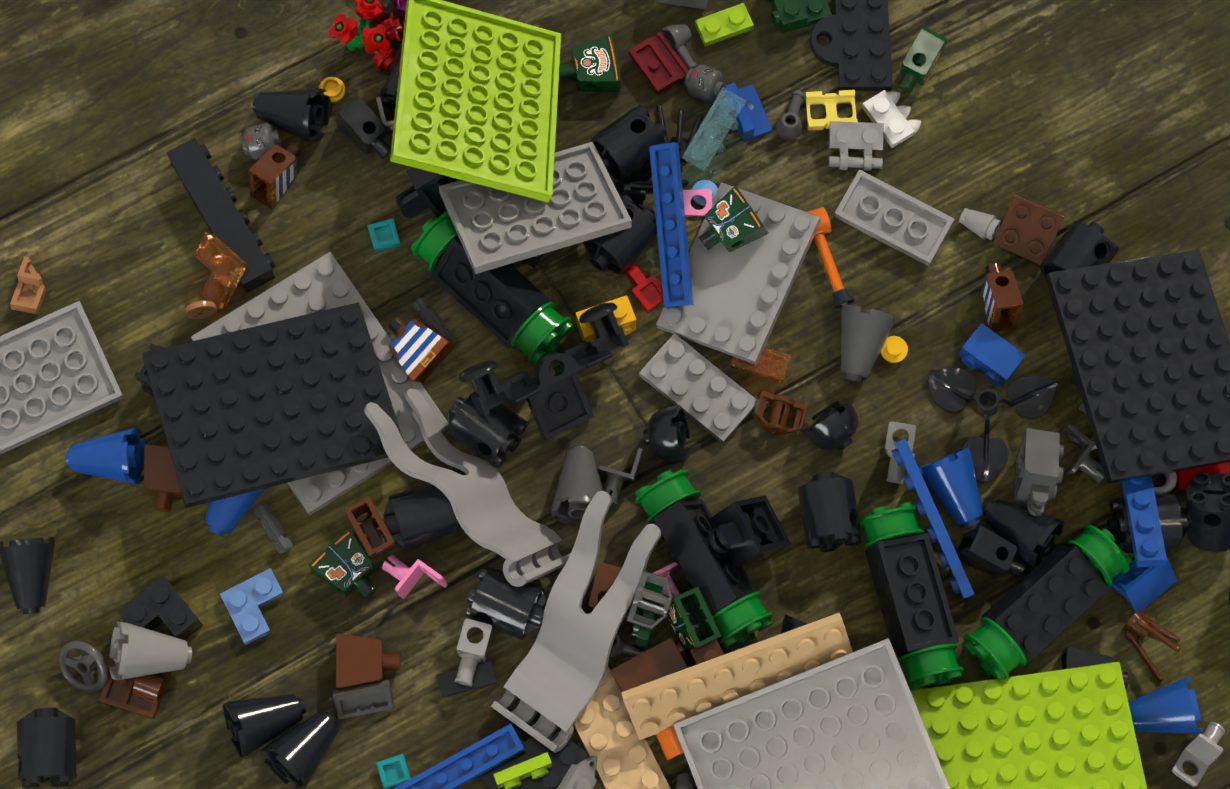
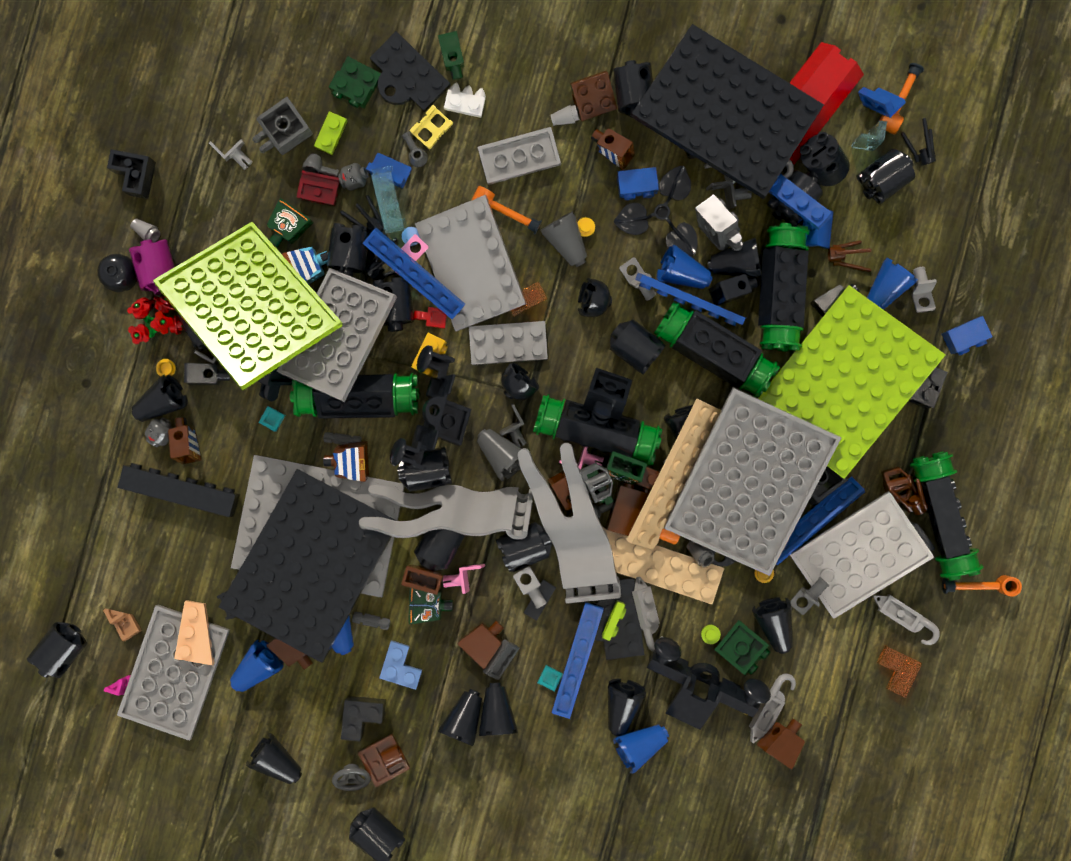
camera: 40 degrees left, 15 degrees up
light grey cone [109,622,192,680] -> none
medium nougat piece [185,300,217,319] -> none
clear orange plate [194,233,247,309] -> none
dark green torso [699,186,769,252] -> none
reddish brown piece [753,390,808,435] -> none
light grey plate [828,121,884,171] -> none
none -> light nougat wing [174,600,214,665]
none -> torso [282,247,328,285]

